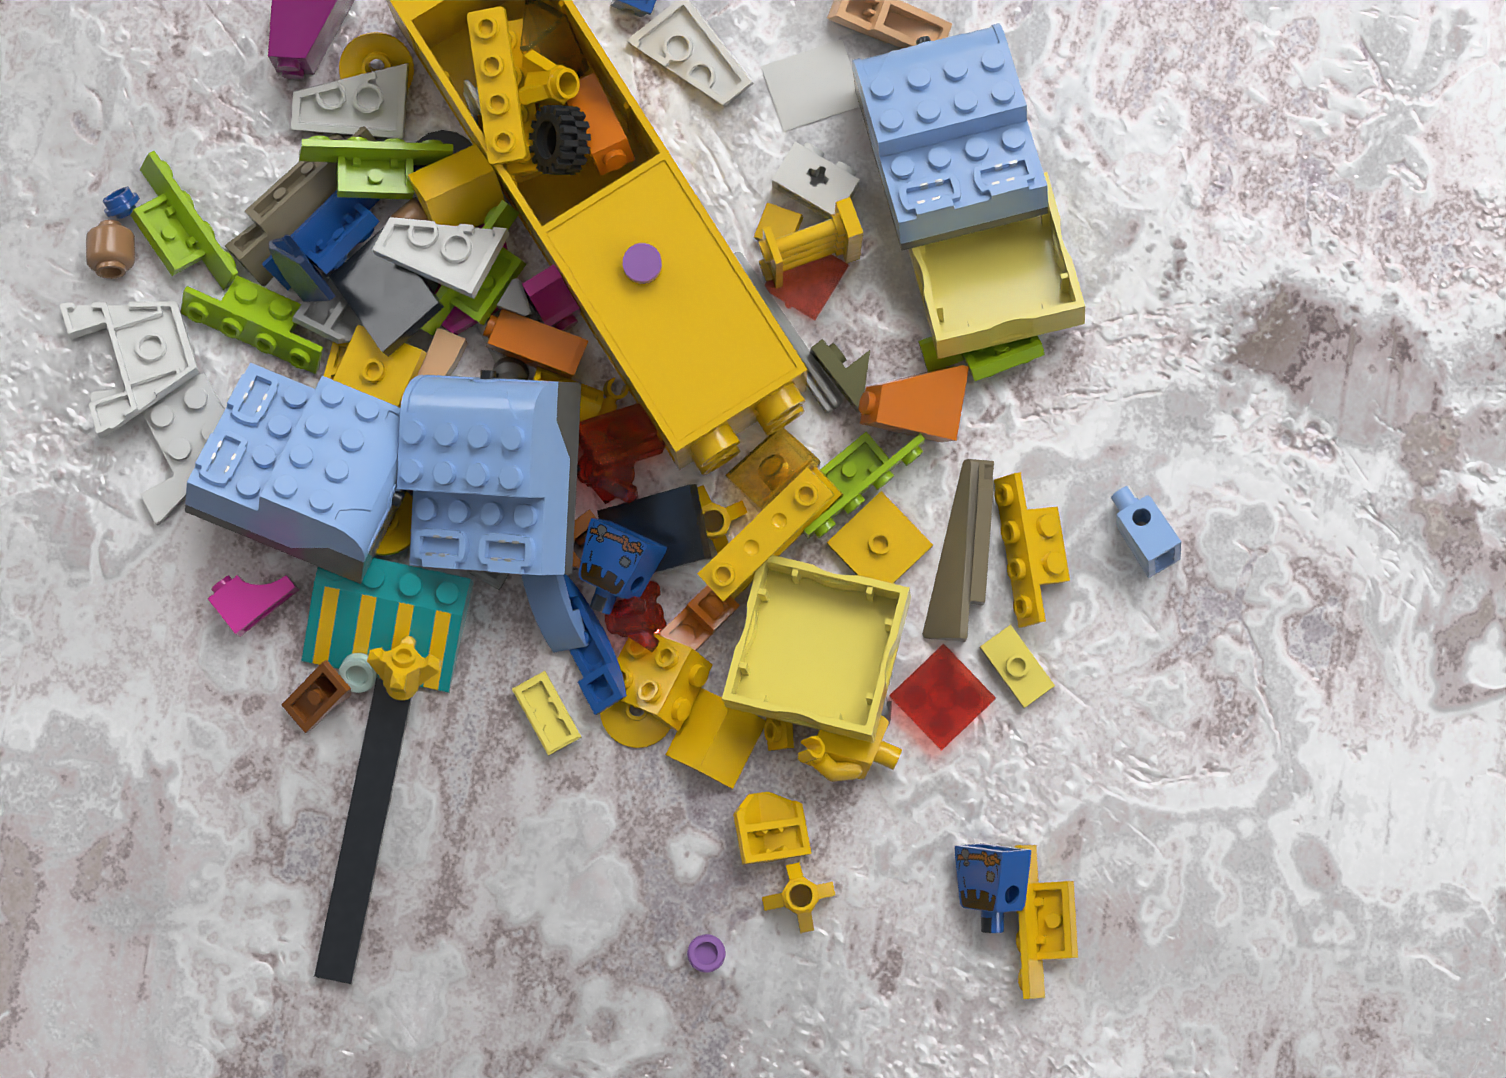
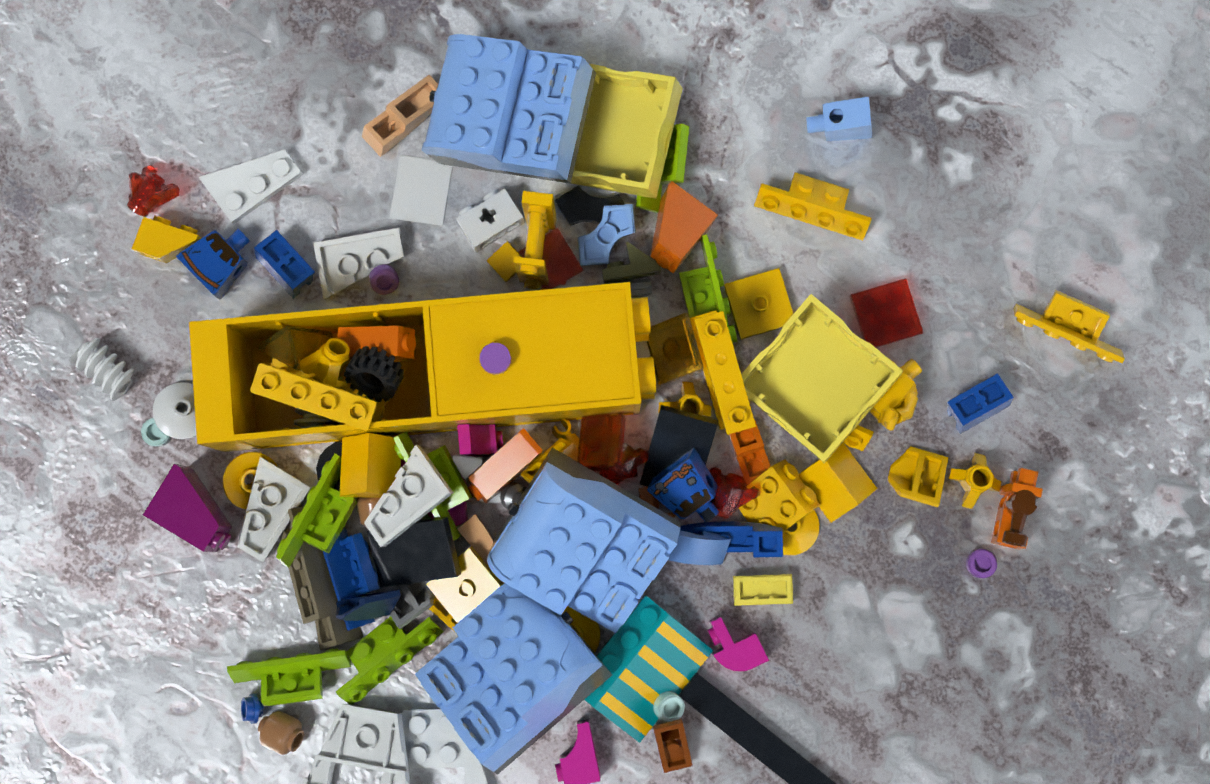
camera: 65 degrees left, 0 degrees up
yellow rock [367,636,442,700] -> none
dark tan wedge [922,459,994,642] -> none
blue torso [955,843,1031,933] -> none
light yellow plate [979,624,1055,708] -> none
none -> medium lavender tile [369,264,399,295]
none -> black tile [555,185,625,226]
none -> light blue tile [578,204,636,266]
none -> dark pink brick [707,616,769,671]
none -> blue hinge [947,373,1014,434]
none -> hips [991,468,1043,550]

